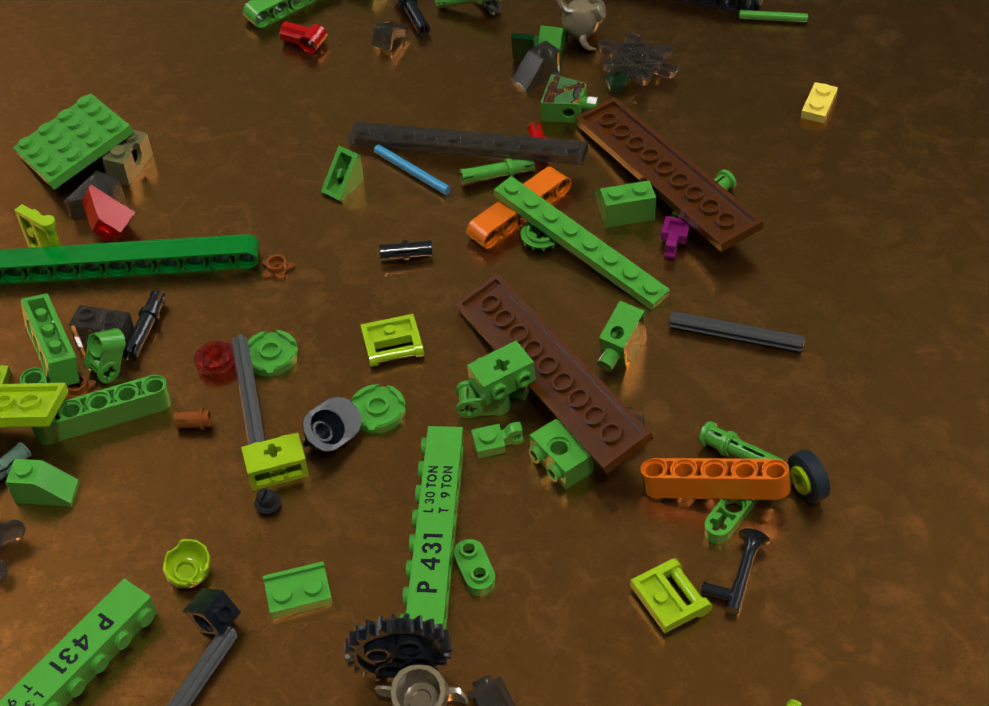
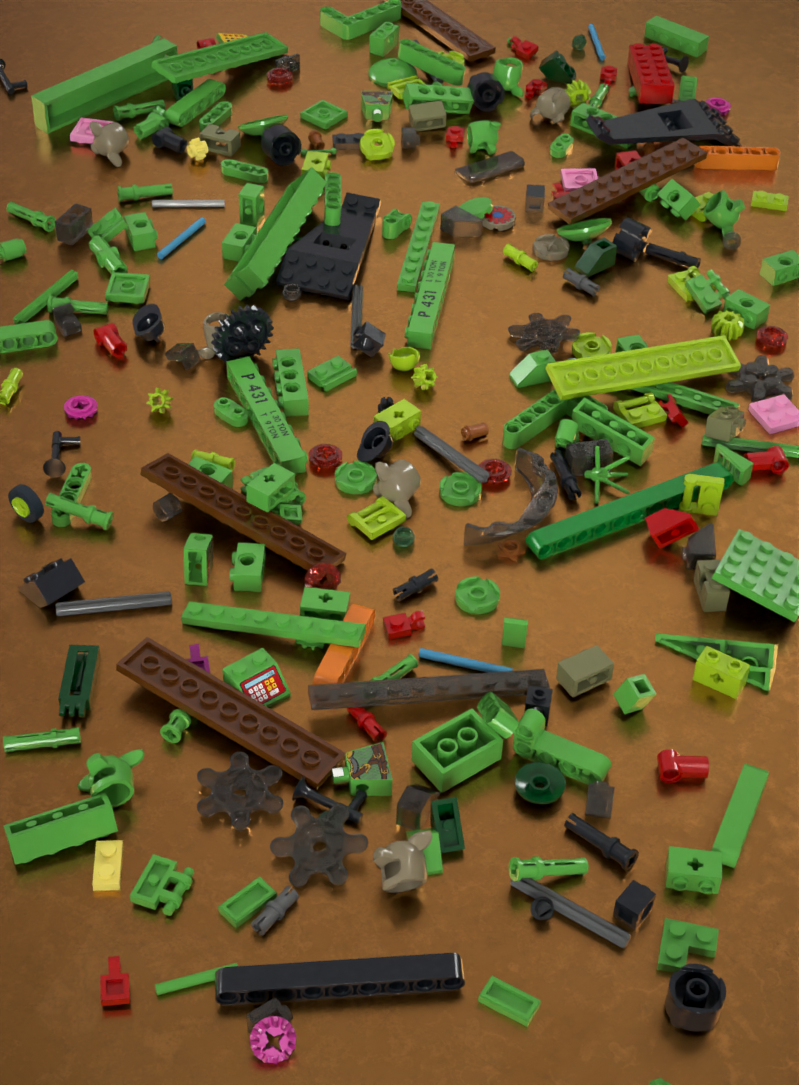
camera: 150 degrees right, 5 degrees down
lime plate [630,558,713,633] -> none
orange beam [640,458,791,500] -> none
none -> bright green pin [3,727,81,752]
none -> bright green brick [3,793,118,865]
none -> black slope [18,558,85,608]
none -> dark green hinge [58,645,101,717]
none -> dark pink gear [64,395,97,420]
none -> bright green piece [77,749,145,808]
none -> red plate [100,956,130,1006]
none -> bright green plate [130,854,195,916]
none -> lime gear [147,388,174,414]
none -> lime pin [191,449,235,471]
none -> clear smoke plate [197,752,284,831]
none -> bright green tile [218,876,277,928]
none -> bright green brick [230,543,266,592]
none -> dark grey pin [251,886,299,935]
none -> bright green brick [272,348,309,417]
none -> black piece [292,776,367,824]
none -> bright green brick [300,587,350,621]
none -> clear red gear [304,563,341,590]
none -> clear red gear [309,444,342,470]
none -> dark tan piece [373,460,421,519]
none -> red plate [383,611,425,640]
none -> clear green plate [393,527,415,547]
none -> lime gear [411,364,438,390]
none -> bright green brick [411,708,503,793]
none -> bright green tile [455,576,500,614]
none -> clear smoke windscreen [464,448,558,545]
none -> bright green beam [477,691,519,739]
none -> bright green beam [513,709,612,787]
none -> dark green dish [515,762,566,804]
none -> black brick [524,685,553,726]
none -> olive brick [556,645,614,697]
none -> bright green plant [584,446,630,504]
none -> bright green brick [613,674,657,714]
none -> bright green wedge [655,633,778,691]
none -> lime brick [693,646,750,699]

